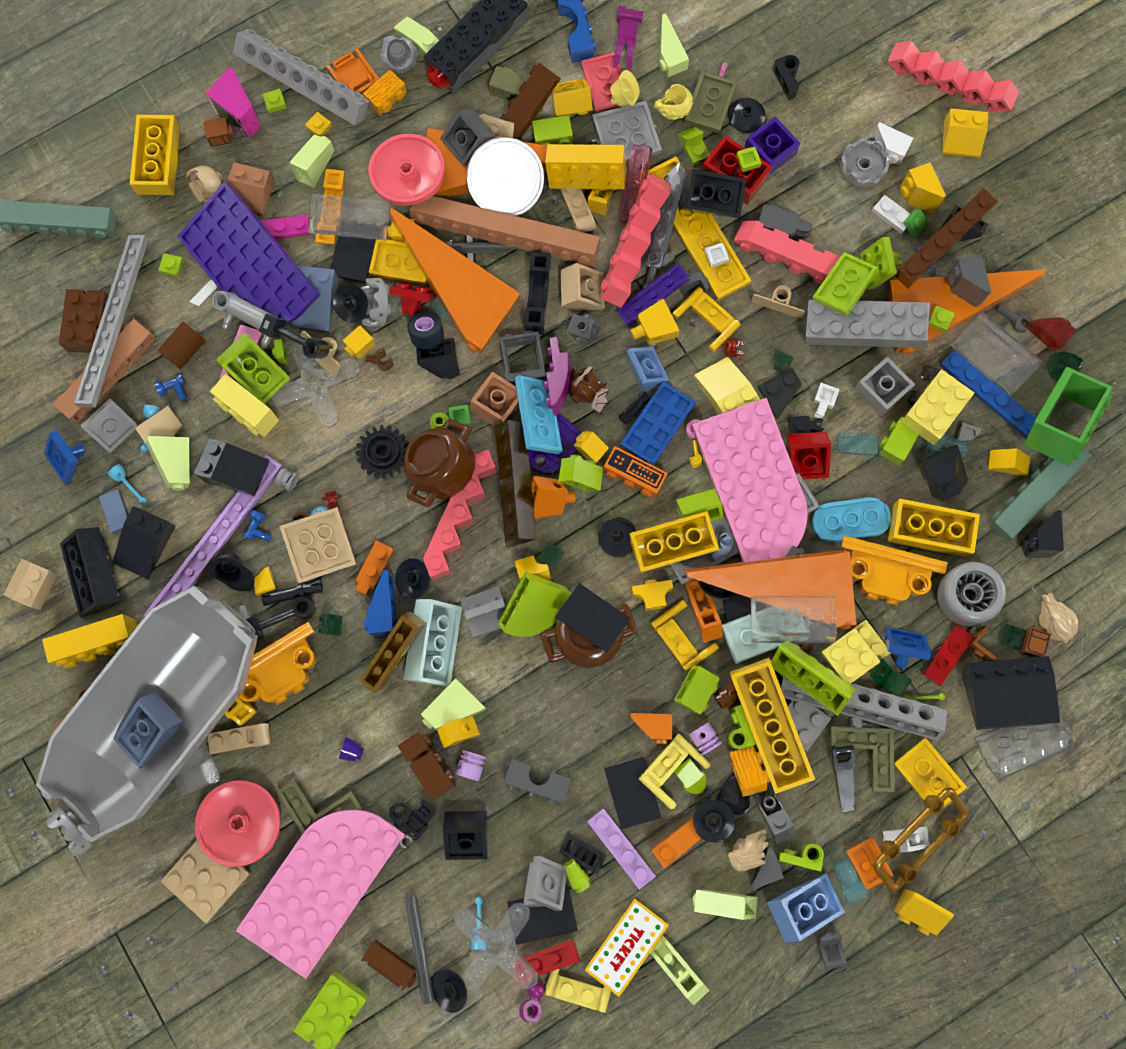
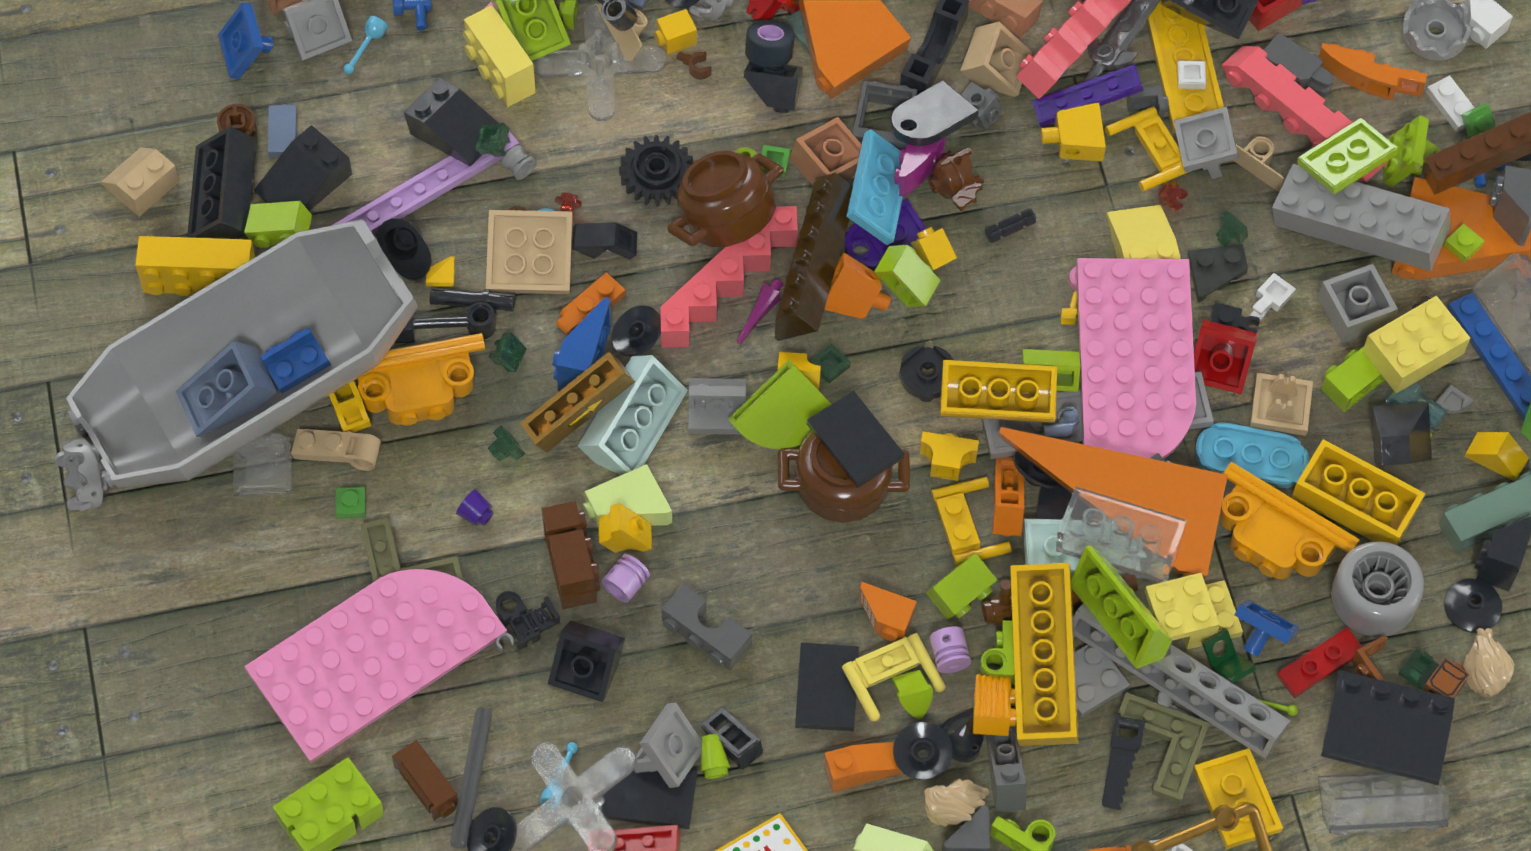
camera: 15 degrees right, 15 degrees down
medium azure hinge [108,464,147,505] -> none
tan slope [135,406,183,445] -> none
yellowish green slope [147,436,190,491] -> none
tan plate [160,840,251,924] -> none
coral dish [195,780,281,867] -> none
blue piece [243,510,272,542] -> none
lavender plate [587,809,656,890] -> none
brick [603,446,668,498] -> none
blue plate [620,381,696,466] -> none
medium blue slope [626,347,670,392] -> none
clear light blue tile [837,433,878,456] -> none
yellow slope [900,162,946,214] -> none
none -> reddish brown wheel [217,104,257,138]
none -> lime brick [244,201,312,248]
none -> blue bracket [260,328,331,394]
none -> bright green plate [336,487,366,519]
none -> clear green tile [475,123,510,157]
none -> clear green tile [488,425,526,462]
none -> black slope [572,222,637,260]
none -> magenta piece [737,279,783,344]
none -> tile [891,81,979,146]
none -> light grey bracket [1174,107,1239,179]
none -> tan plate [1250,373,1313,436]
none -> orange slope [1318,43,1427,101]
none -> black dish [1444,578,1502,633]

